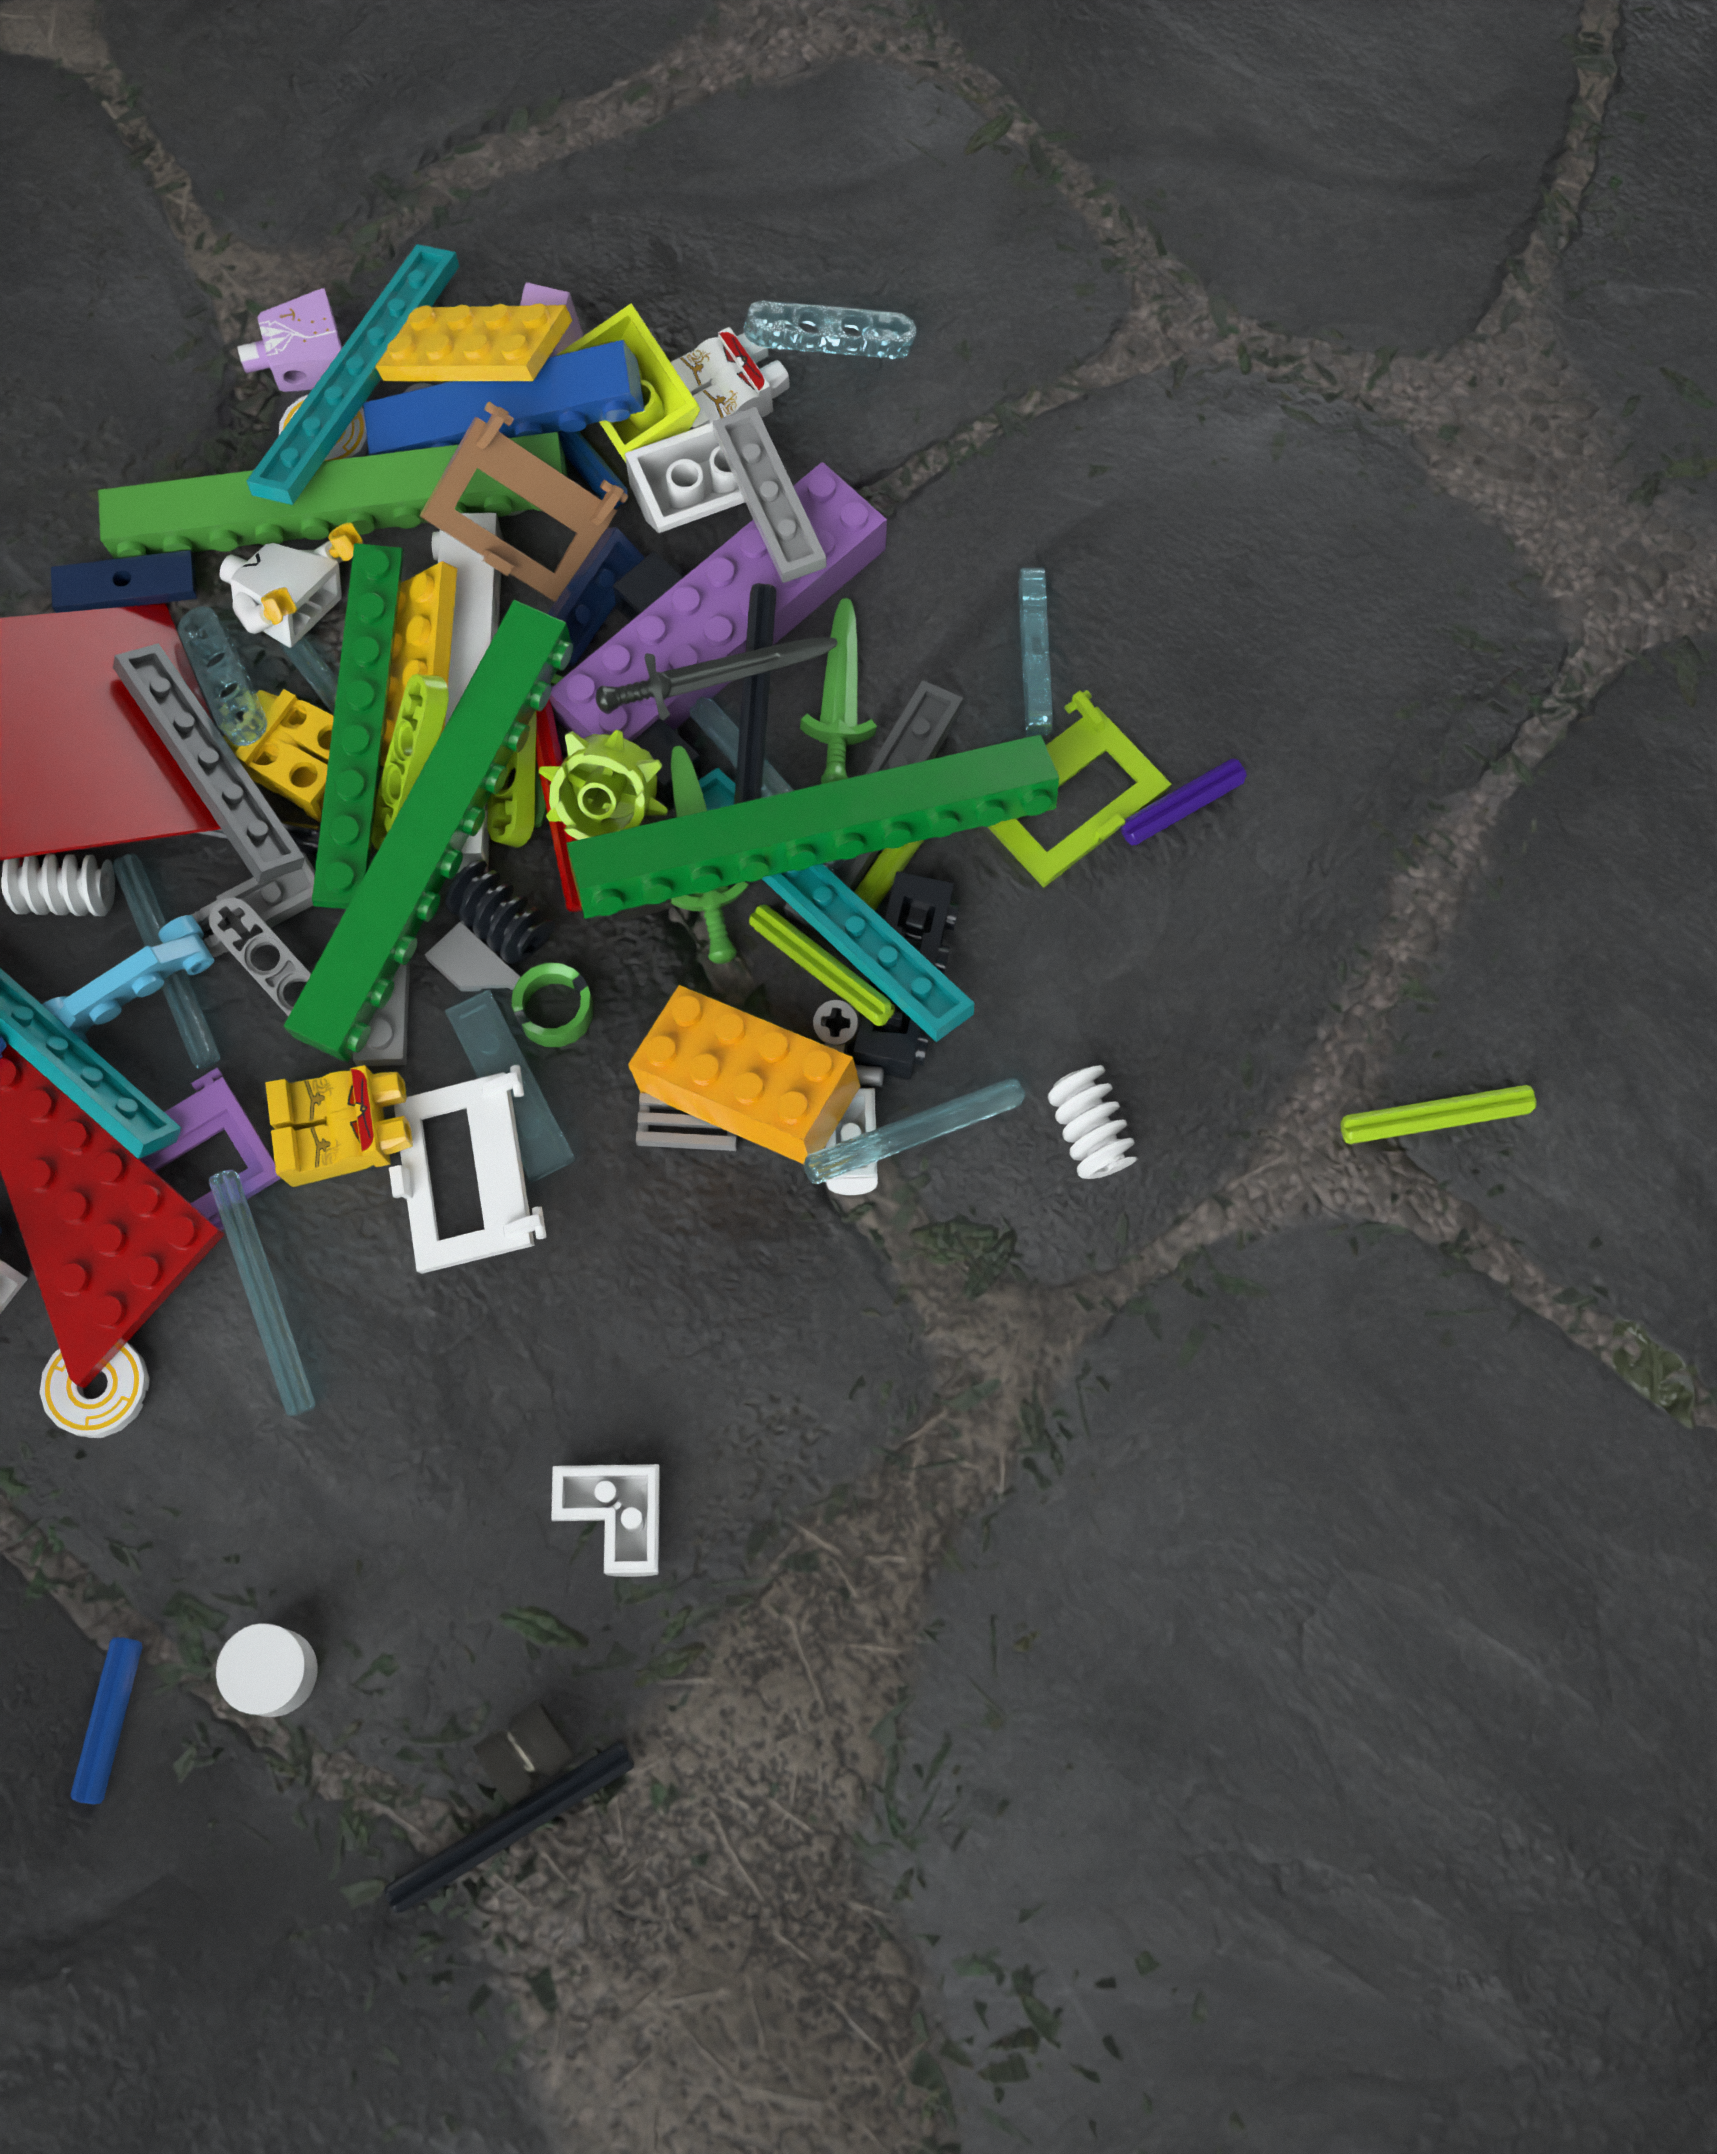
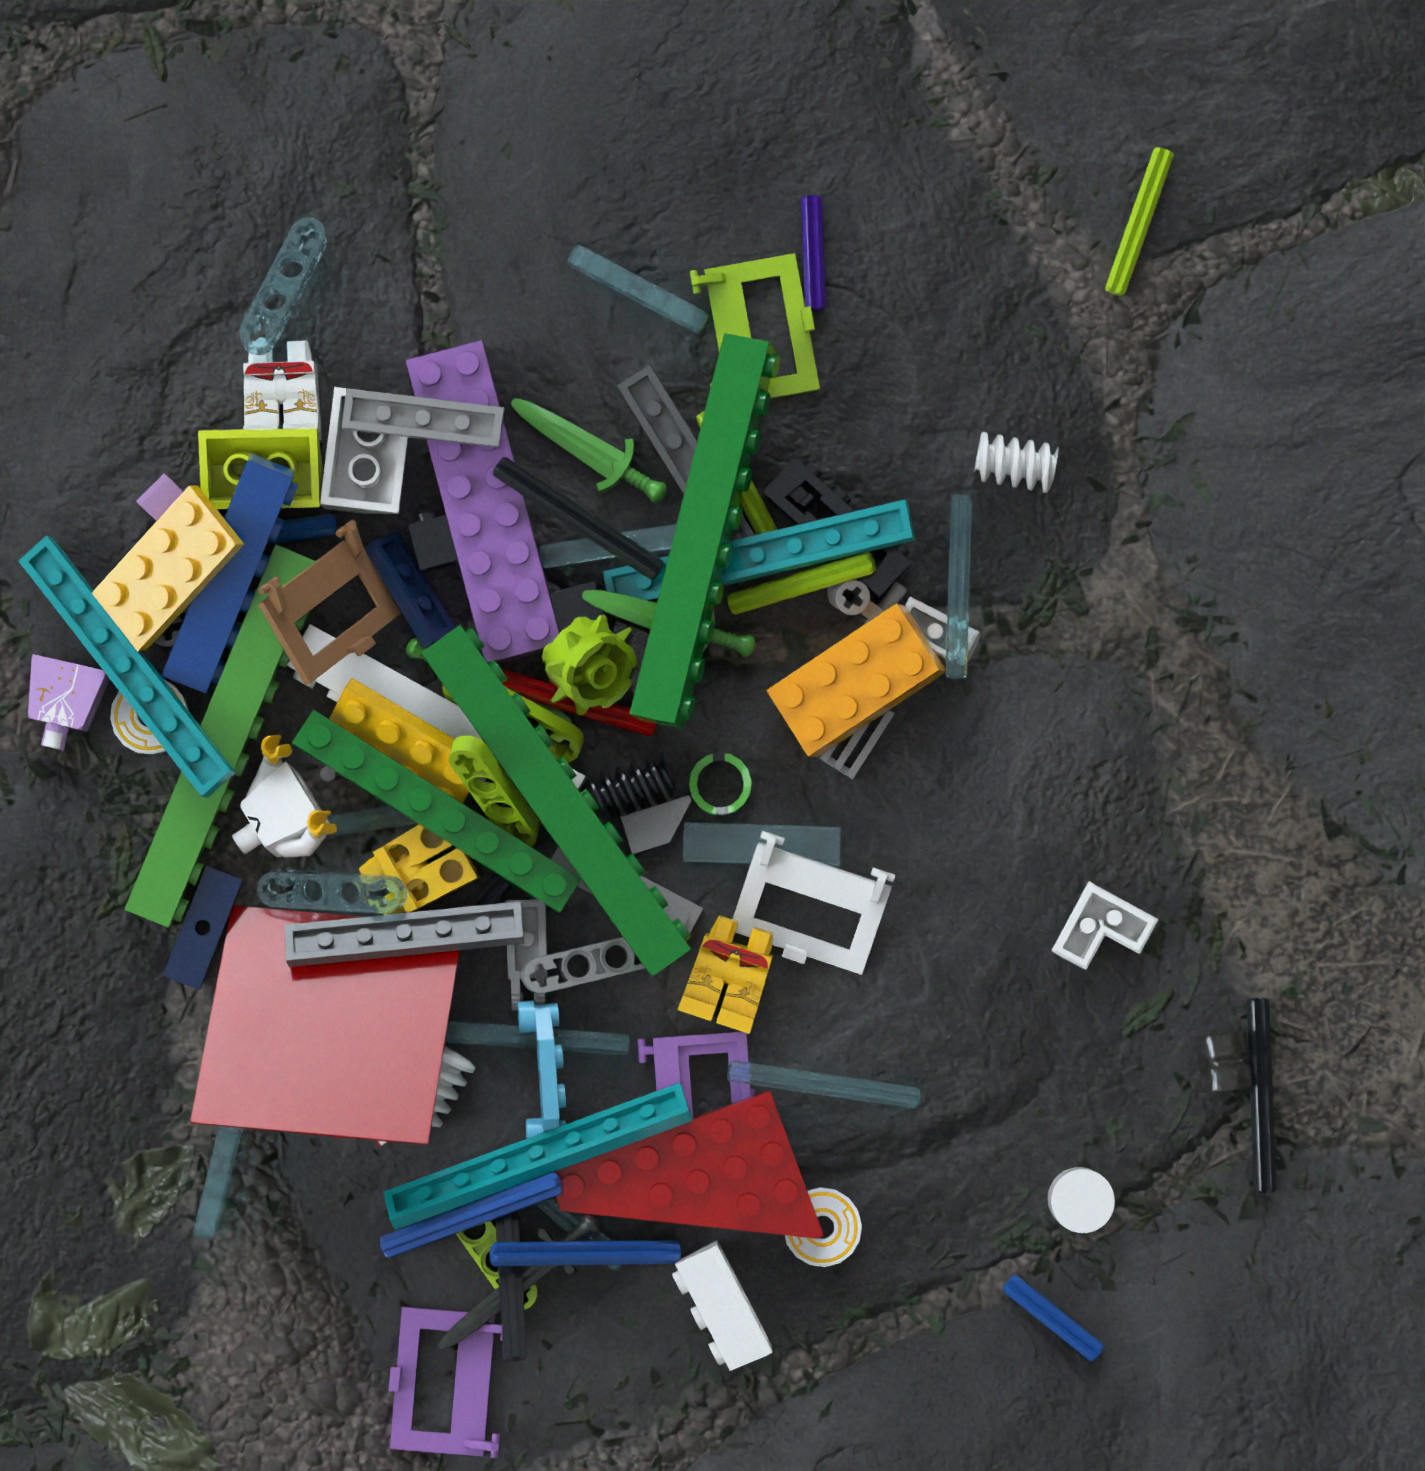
camera: 55 degrees left, 15 degrees up
pearl dark grey sword [595,637,838,721] -> none

